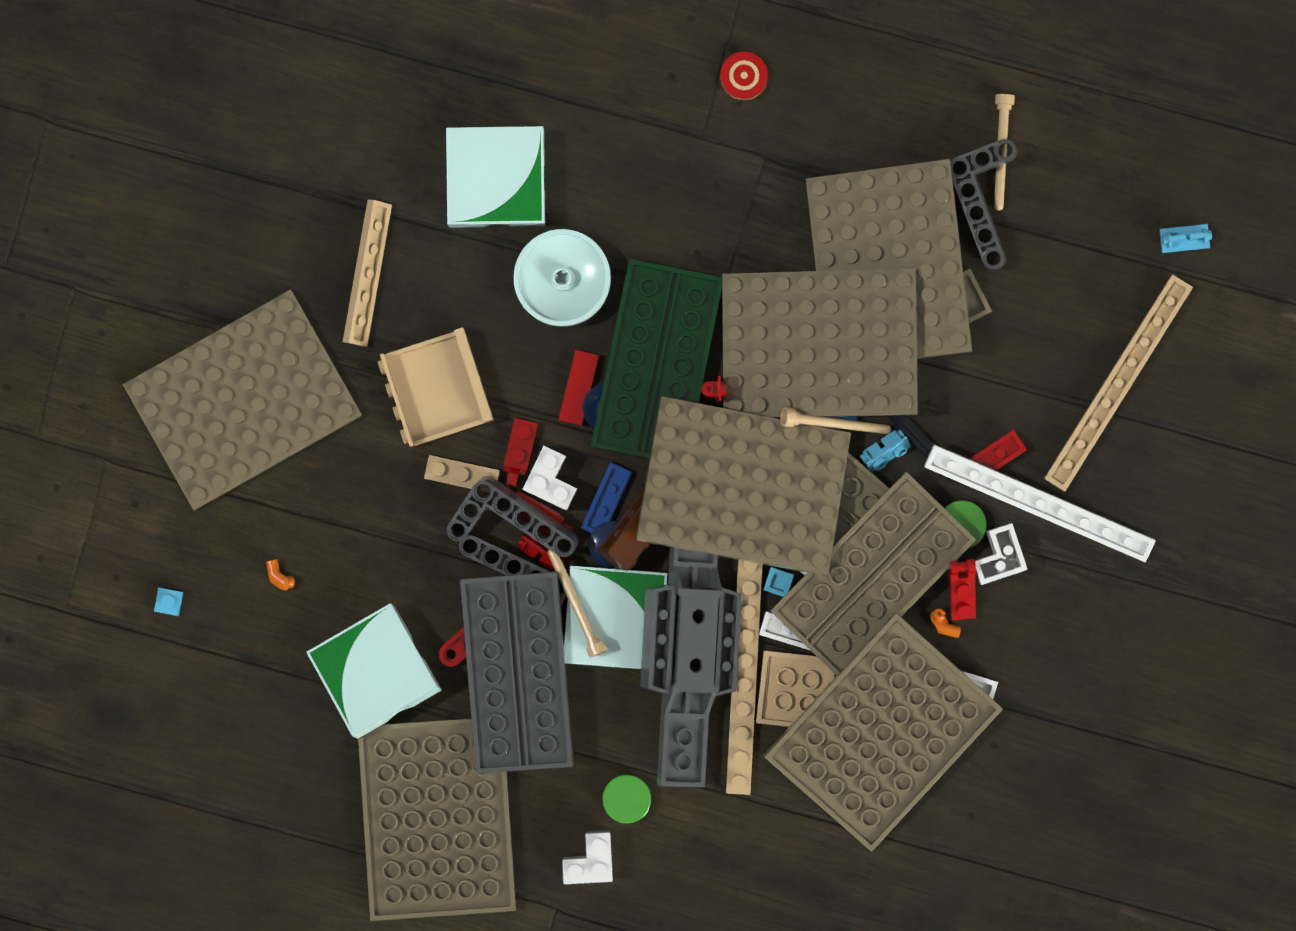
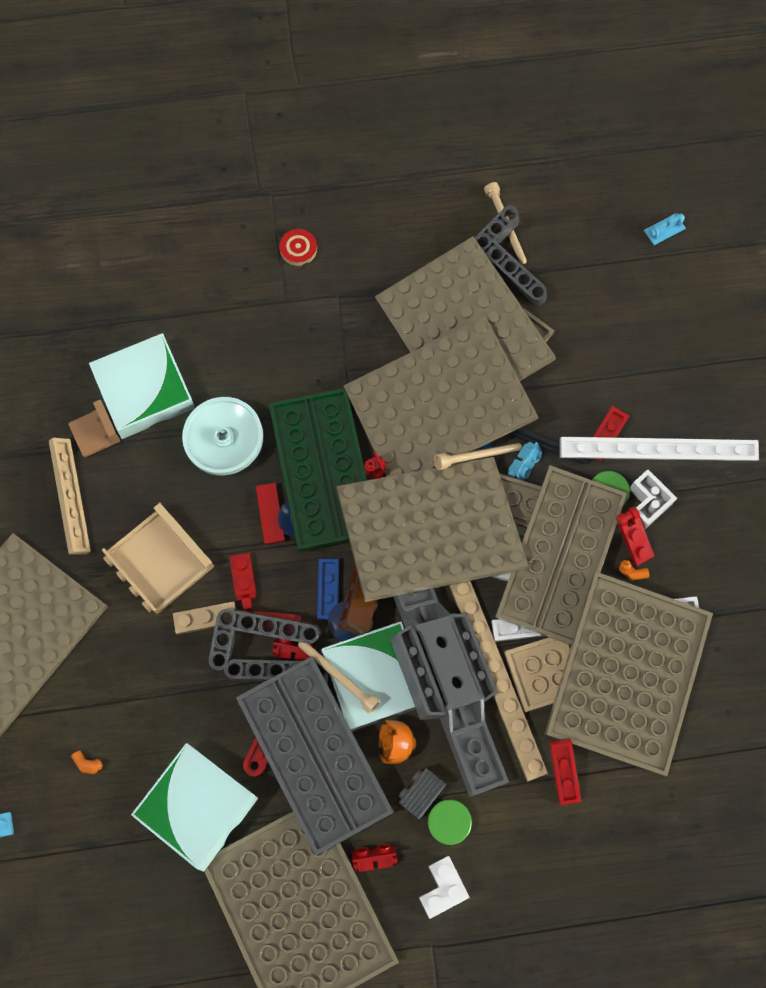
camera: 25 degrees left, 15 degrees down
white brick [523,446,577,511] -> none
medium azure plate [763,567,794,597] -> none
tan plate [1044,274,1193,492] -> none
none -> medium nougat bracket [69,400,121,457]
none -> red hinge [352,844,398,872]
none -> orange cylinder [378,720,416,764]
none -> dark grey brick [398,768,446,820]
none -> red tile [549,738,581,806]

